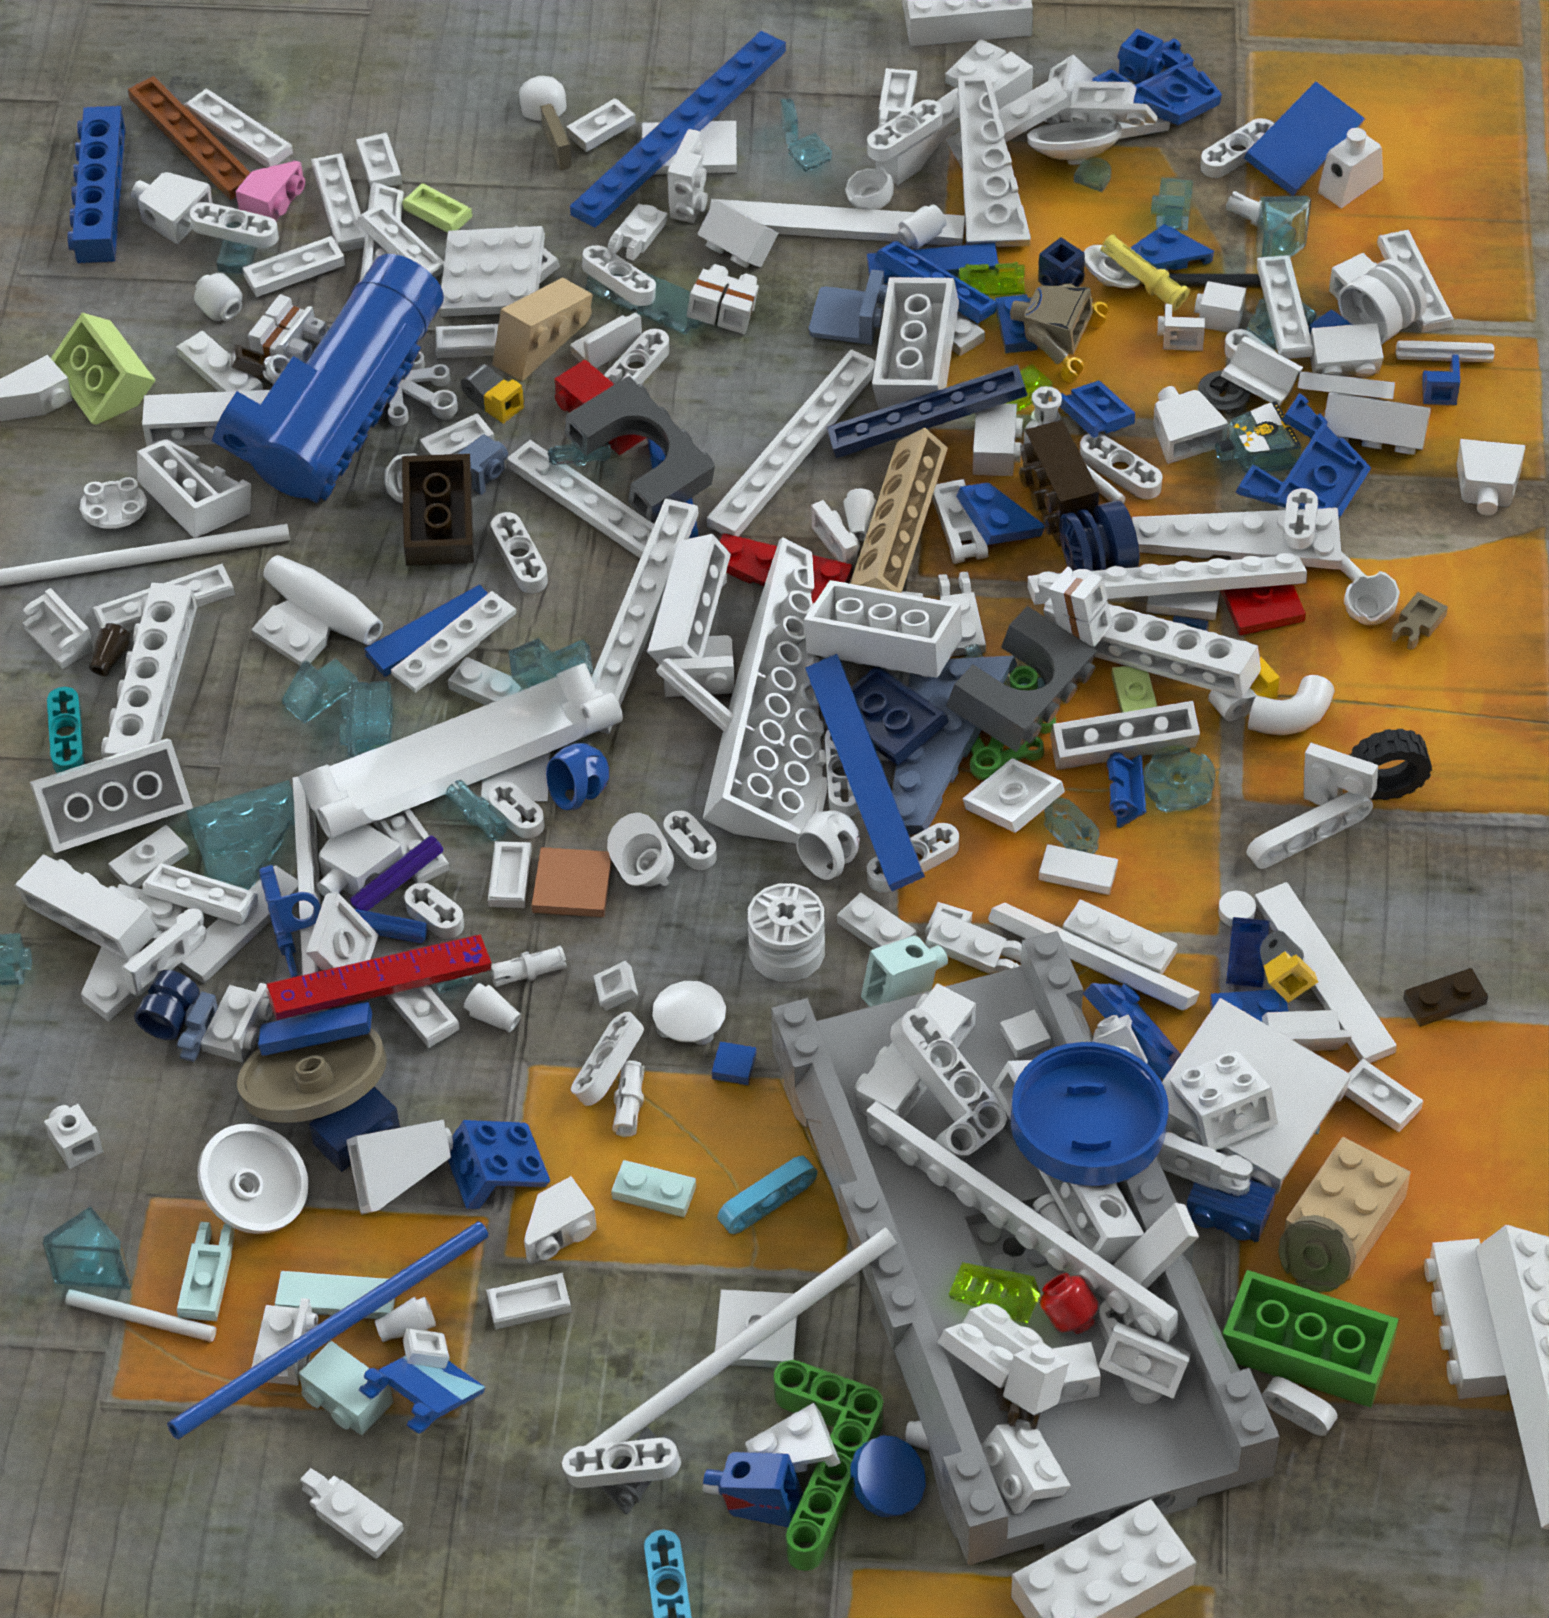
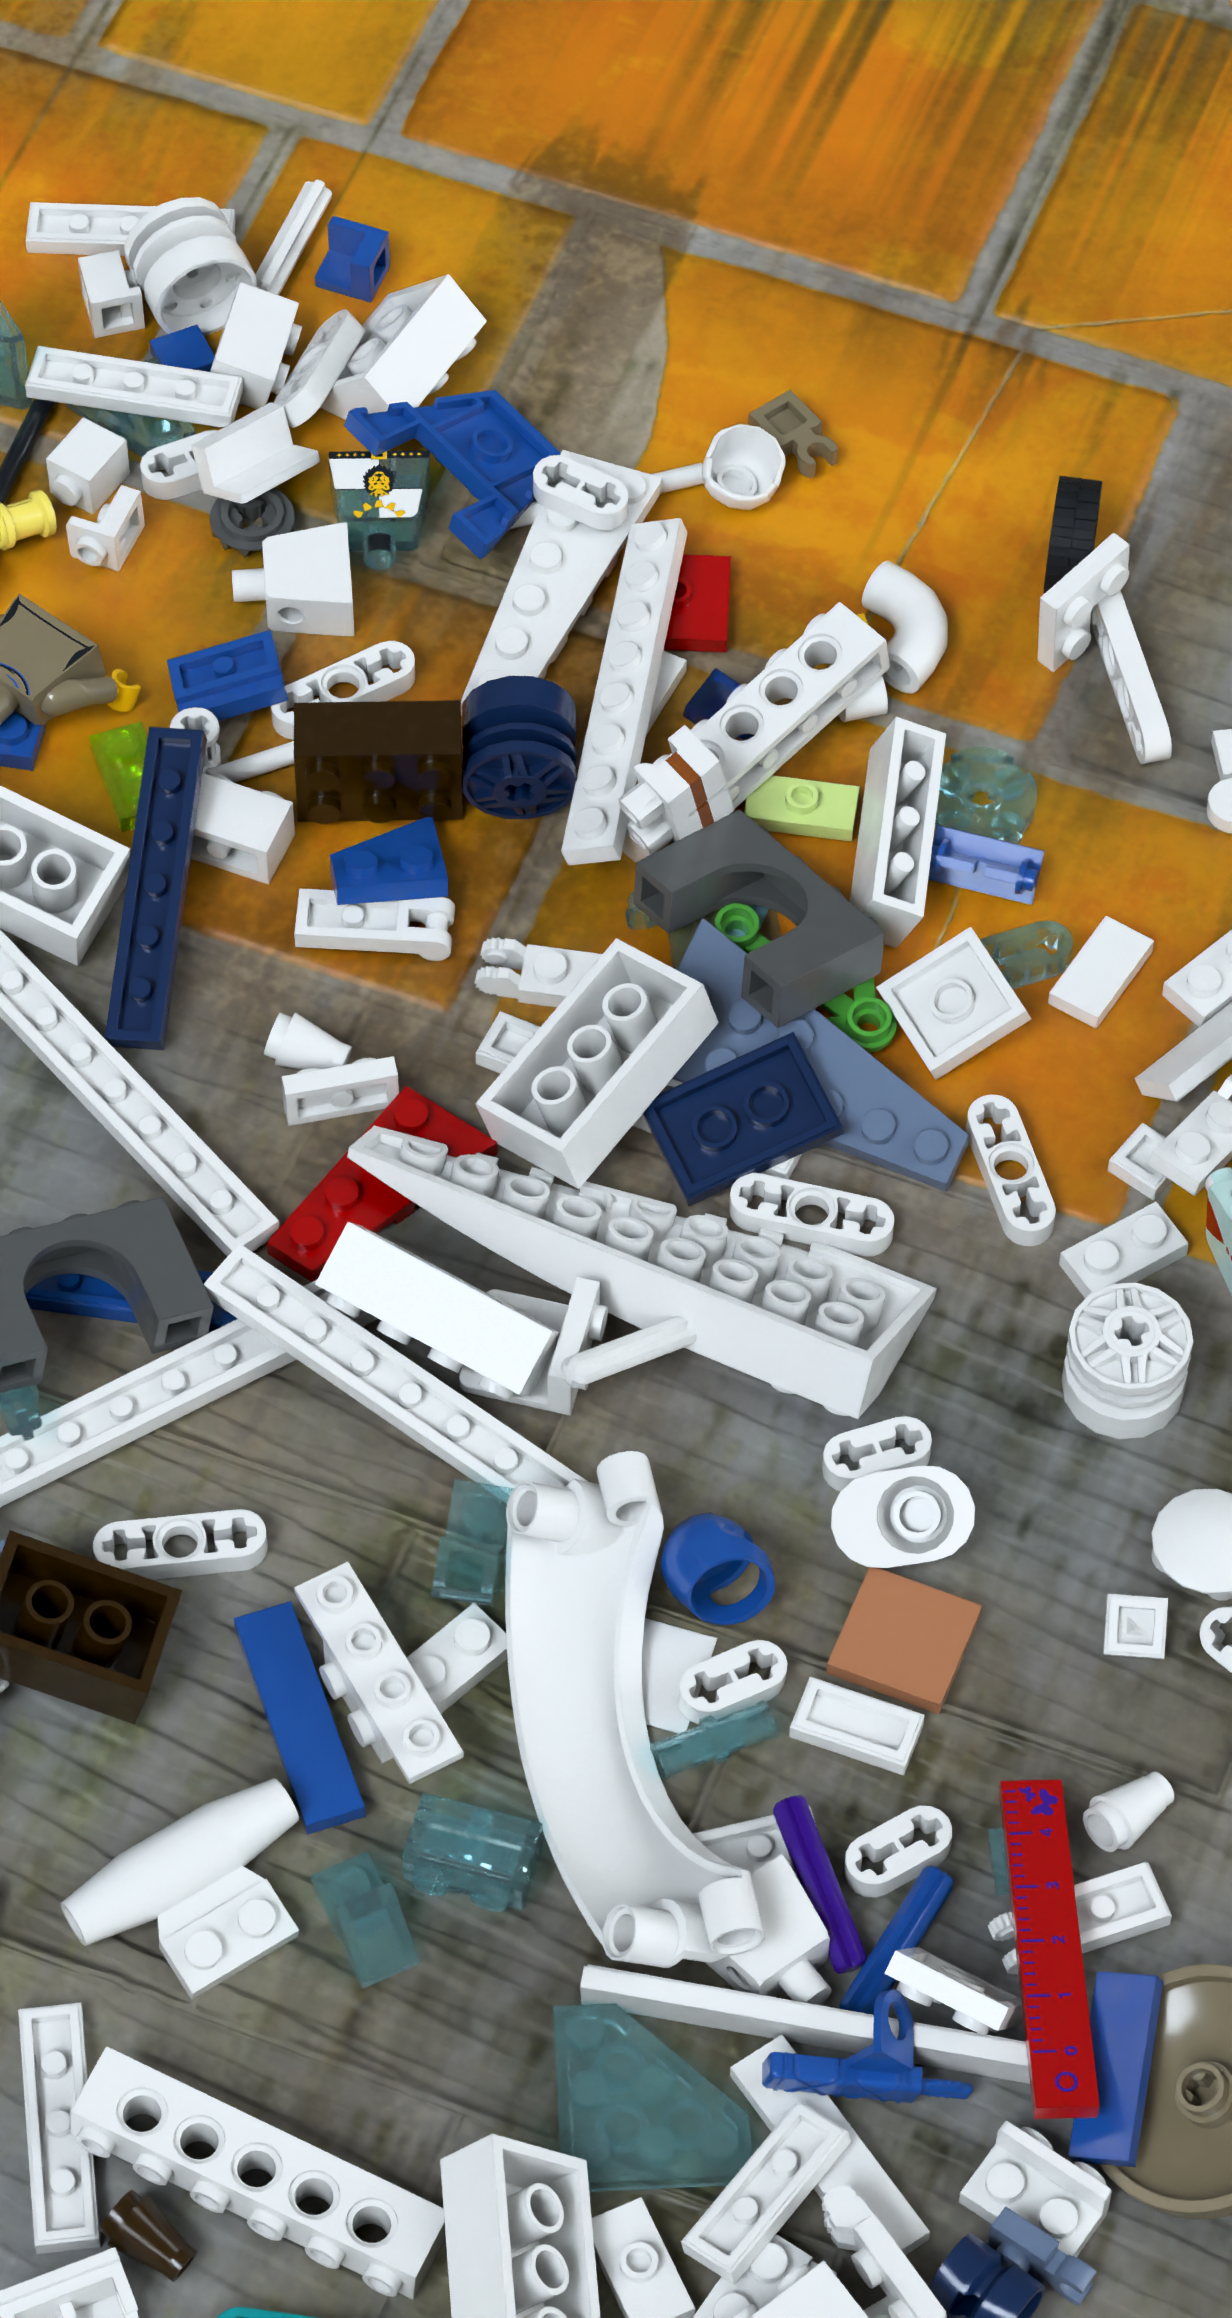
camera: 75 degrees left, 5 degrees up
white pin [490,946,567,987] -> none
white helmet [796,811,860,880] -> none
blue tile [805,654,925,891] -> none
tan brick [850,428,948,593] -> none
white torso [1457,439,1525,515] -> none

